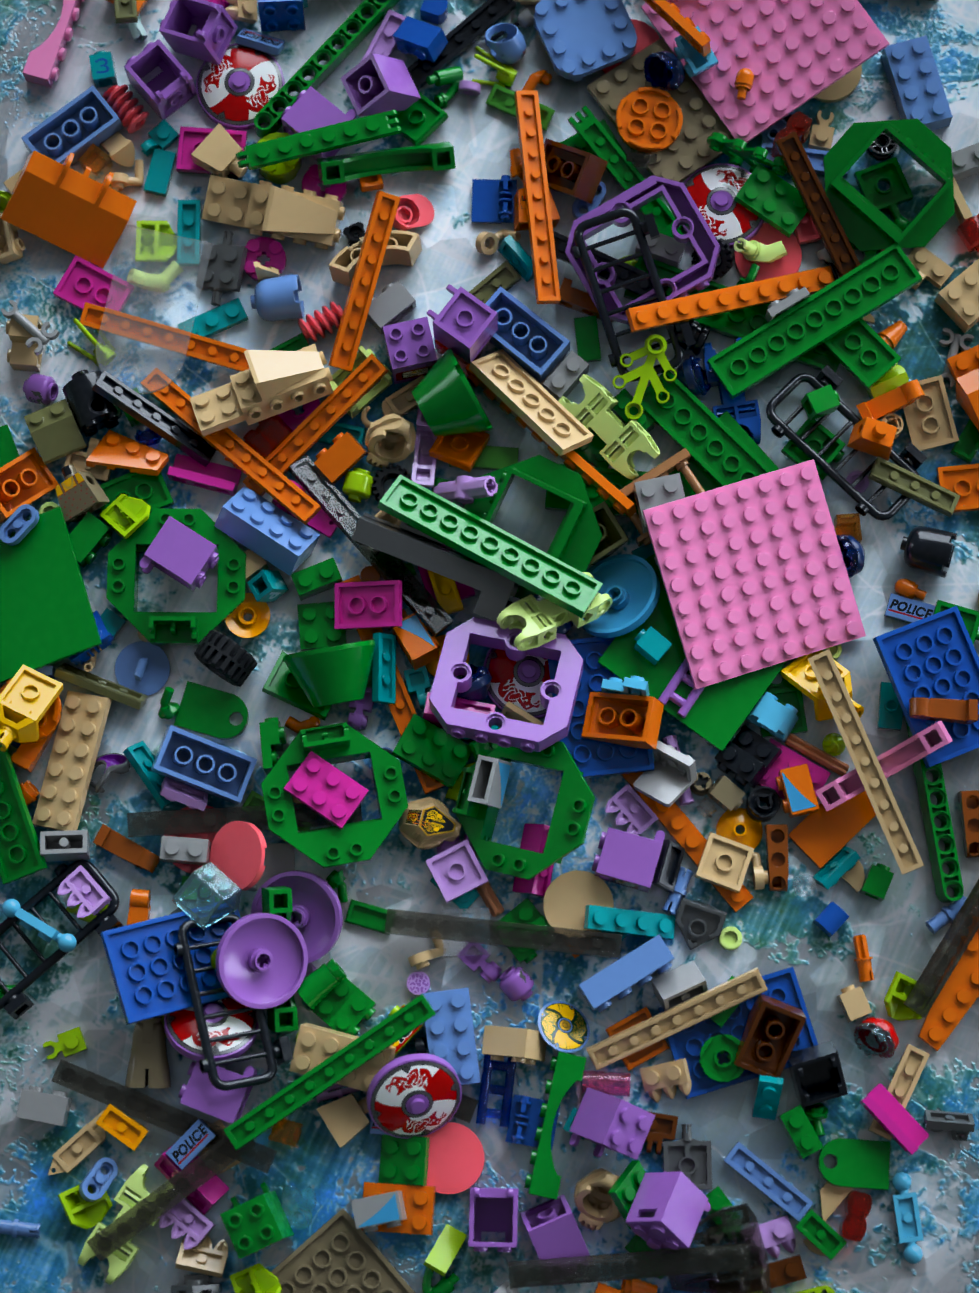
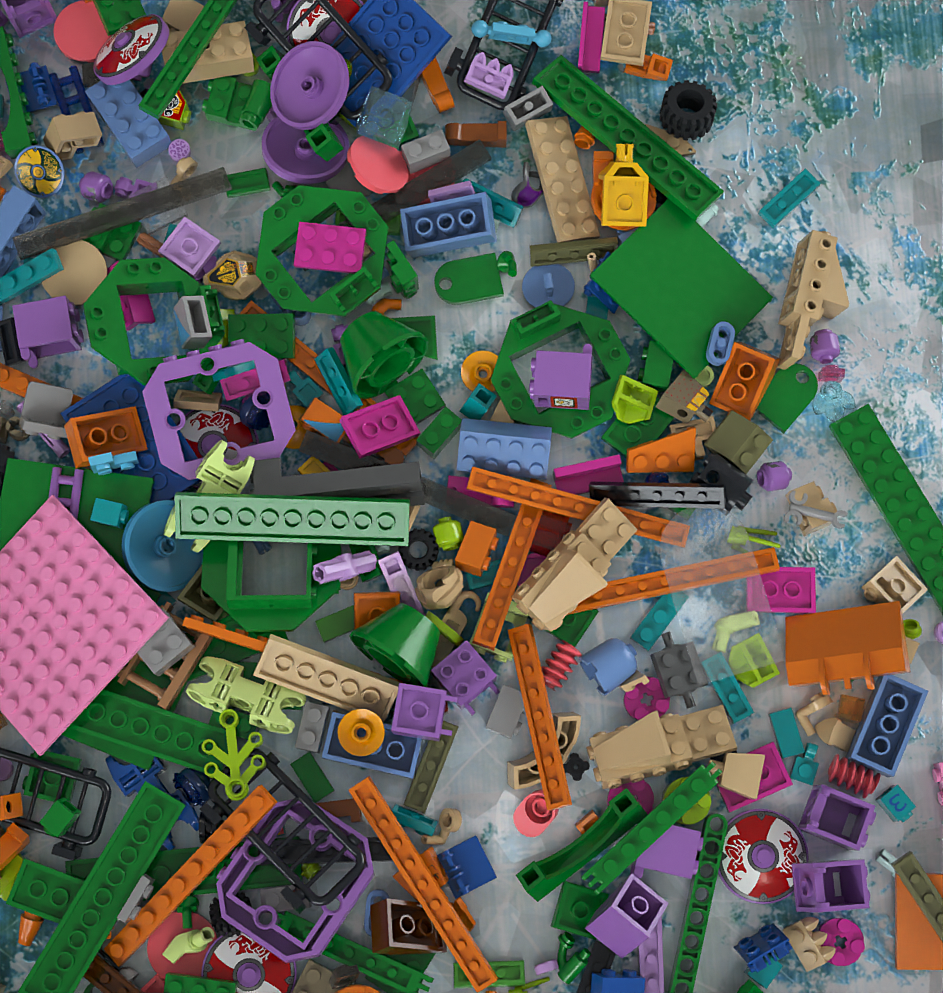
camera: 150 degrees right, 0 degrees up
black tyre [194,630,257,687] -> none
medium blue tile [236,28,285,56] -> none
lavender plate [605,784,659,835] -> none
none -> light orange dish [338,709,385,756]
none -> lime tile [425,611,464,646]

